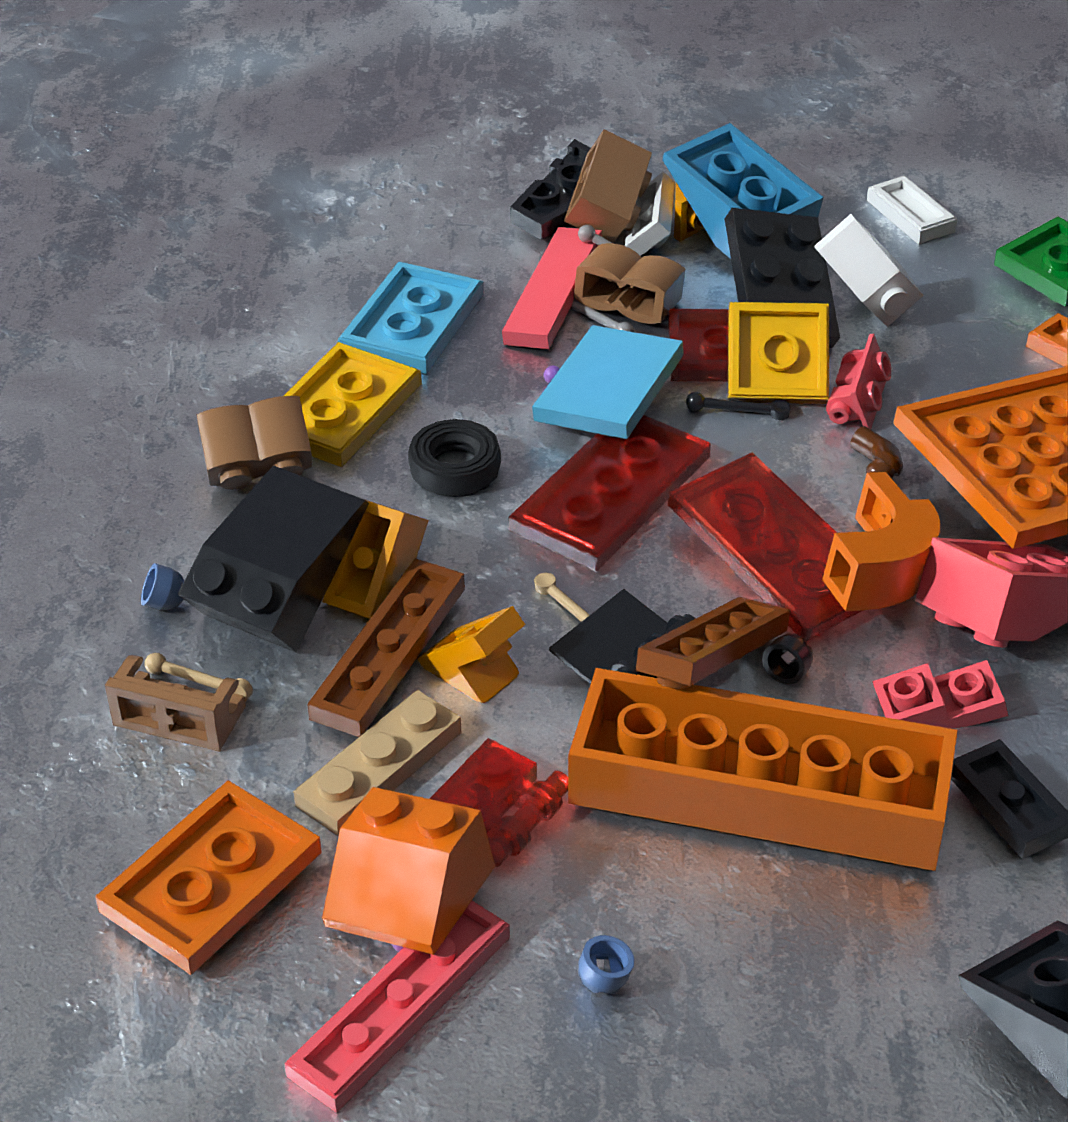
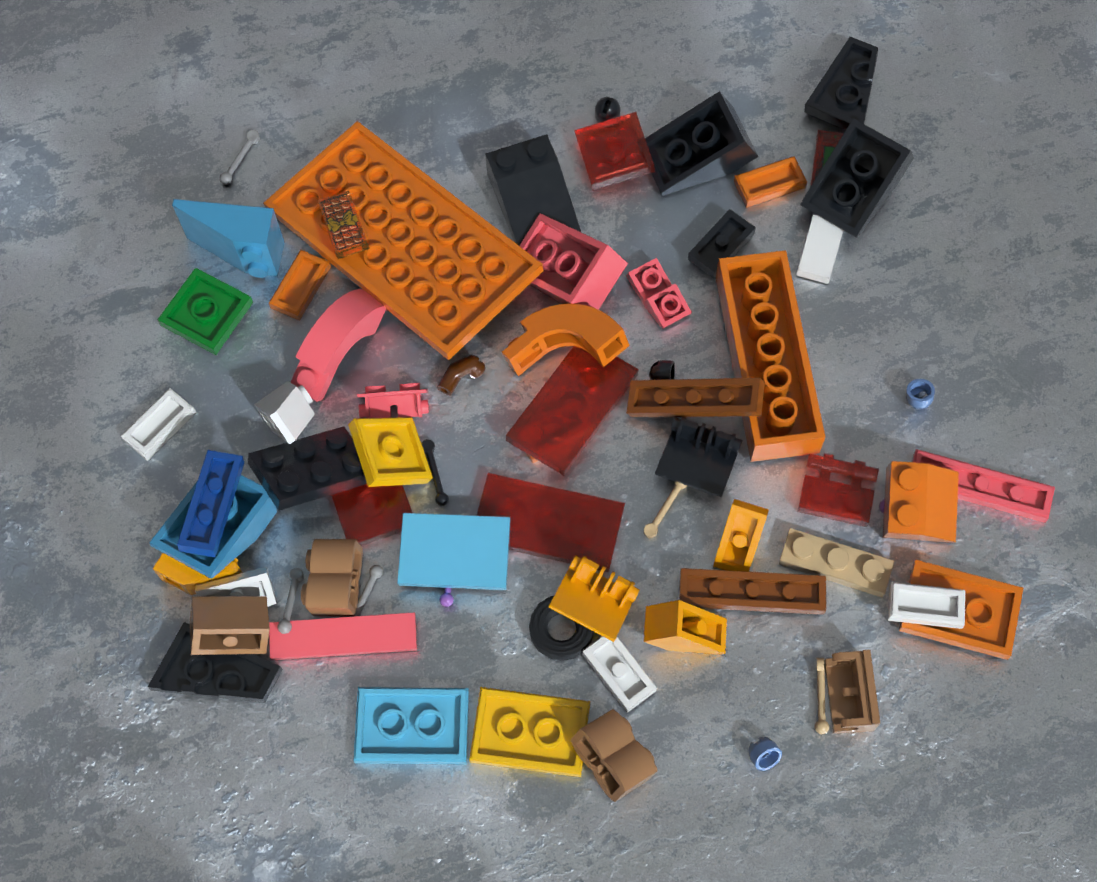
camera: 110 degrees left, 25 degrees up
black slope [178,466,369,653] -> none
none -> blue plate [177,450,244,558]
none -> coral arch [291,289,386,402]
none -> light orange hinge [549,555,640,642]
none -> white plate [582,637,657,713]
none -> white tile [796,214,843,284]
none -> white tile [888,582,965,629]

